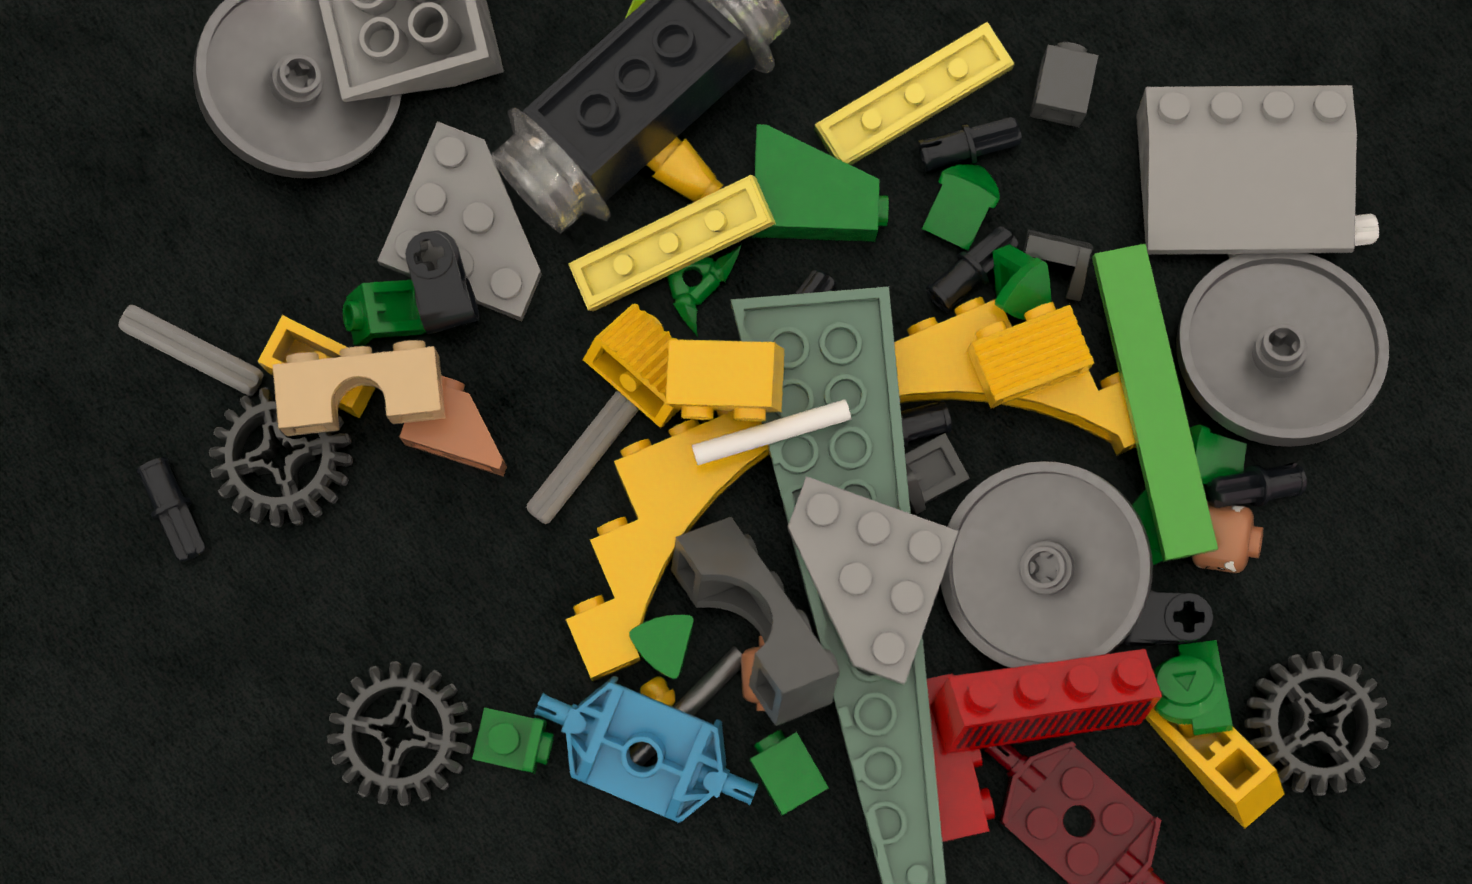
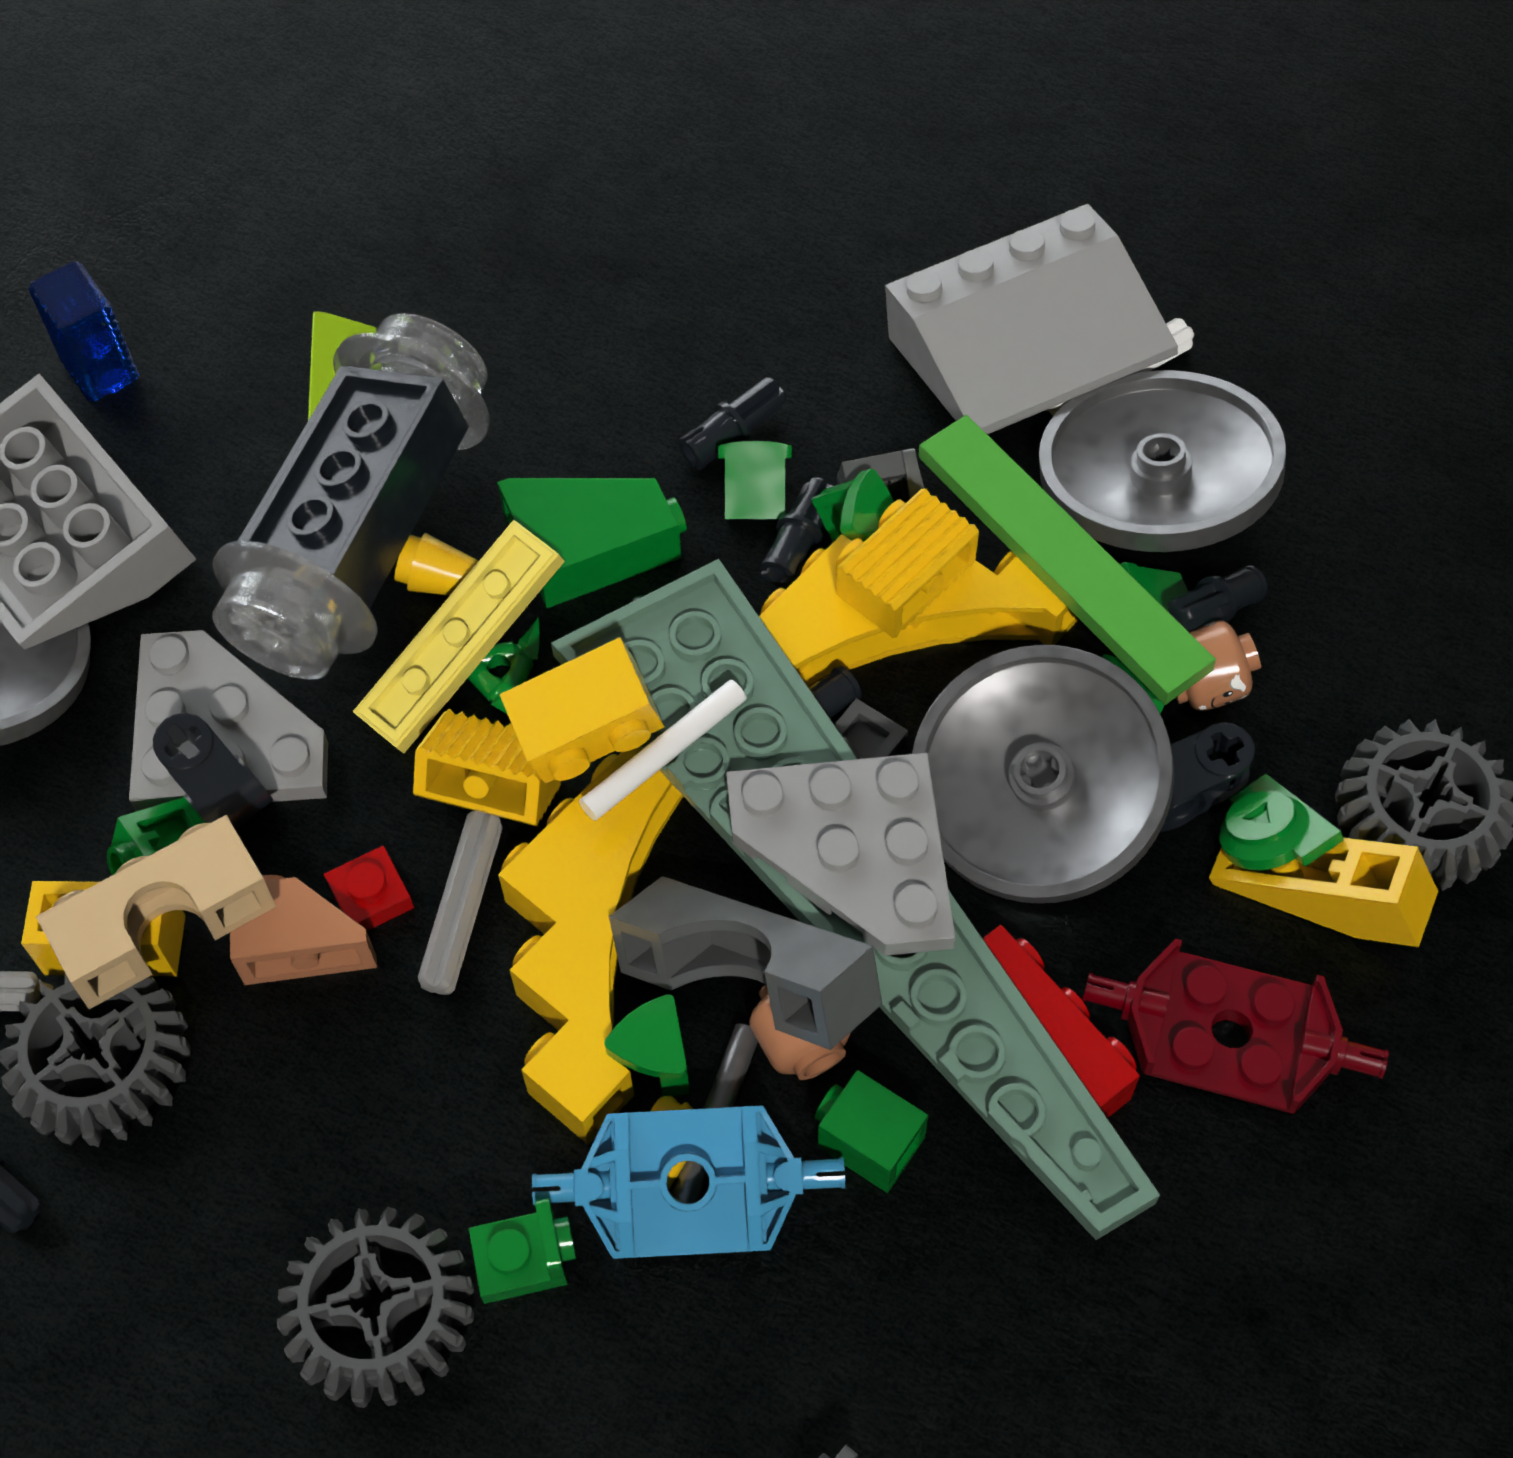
camera: 20 degrees left, 20 degrees down
light yellow tile [814,22,1014,165] -> none
red brick [931,649,1162,754] -> none
dark grey brick [1030,42,1098,127] -> none
none -> red plate [324,845,414,931]

